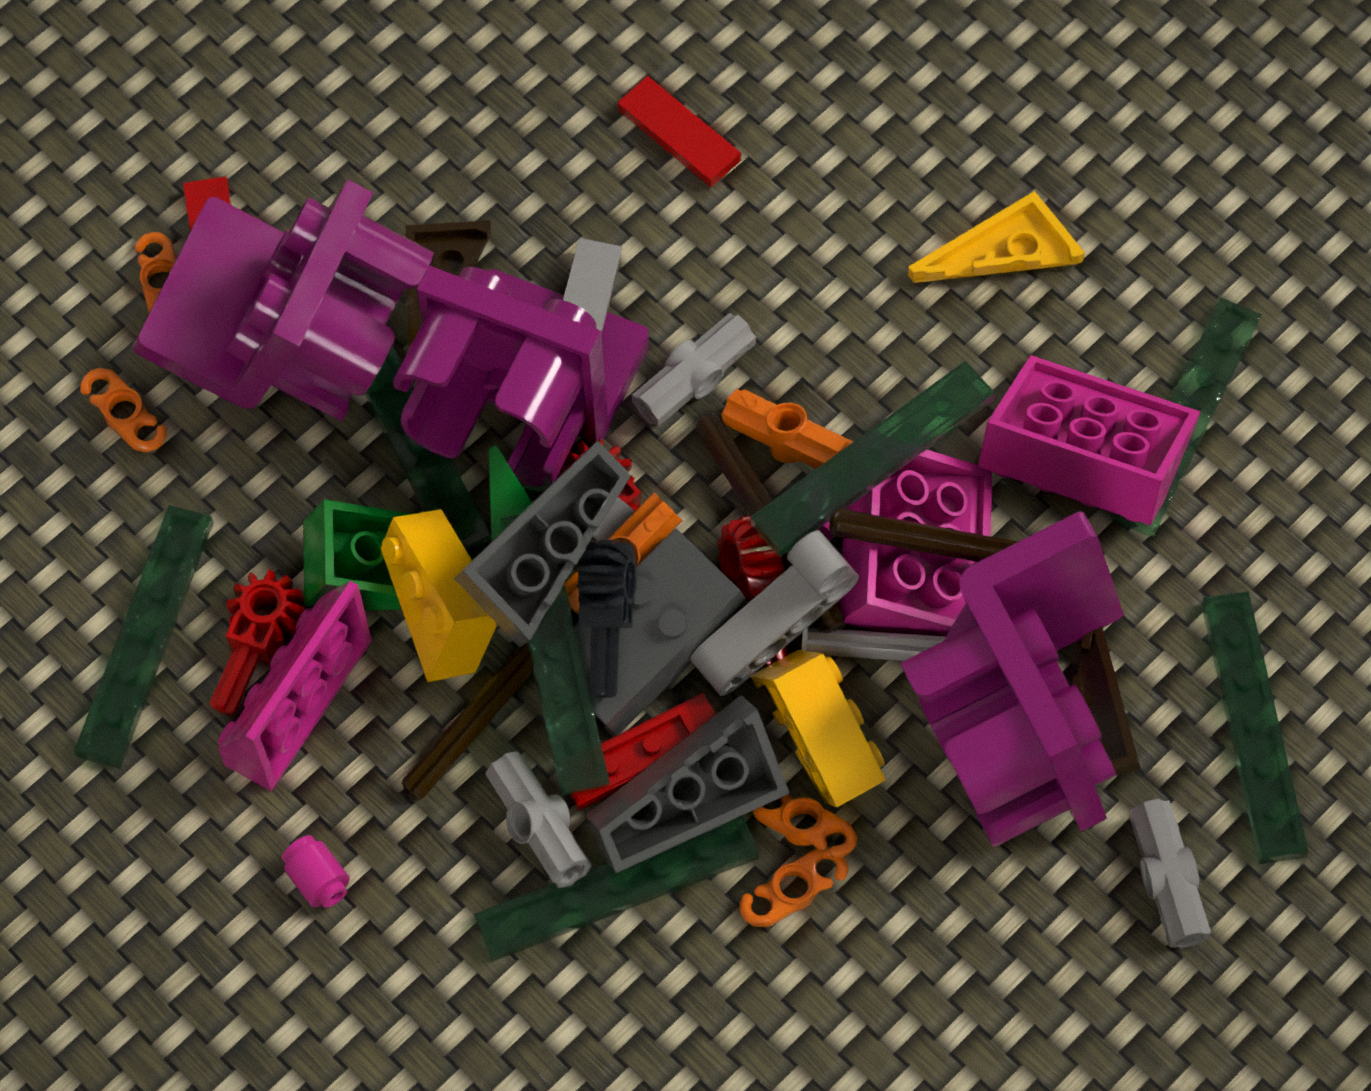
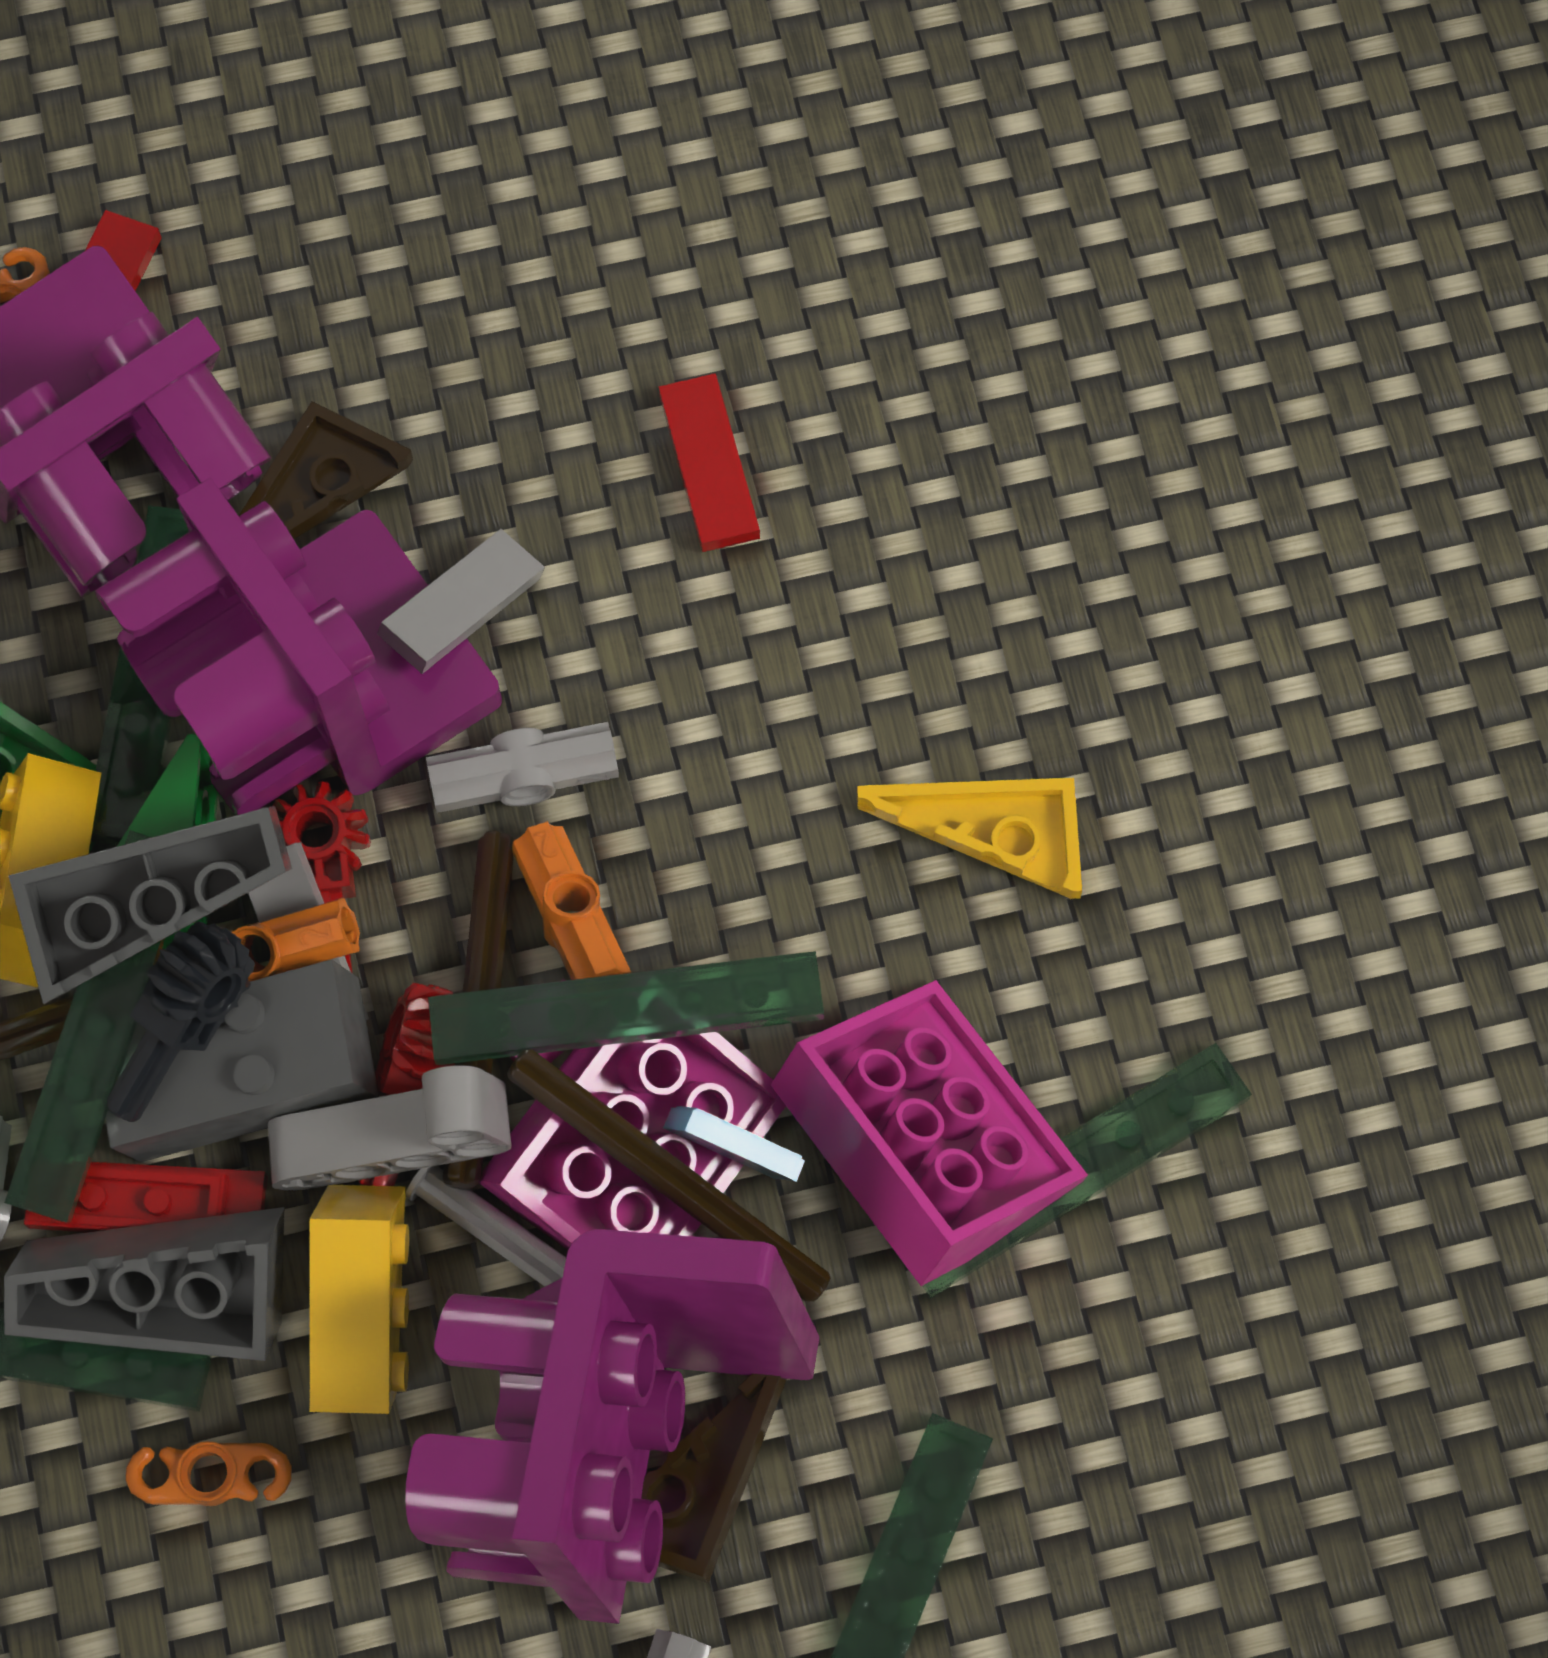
camera: 30 degrees right, 5 degrees up
orange piece [752,794,858,858] -> none
none -> tile [663,1106,805,1182]

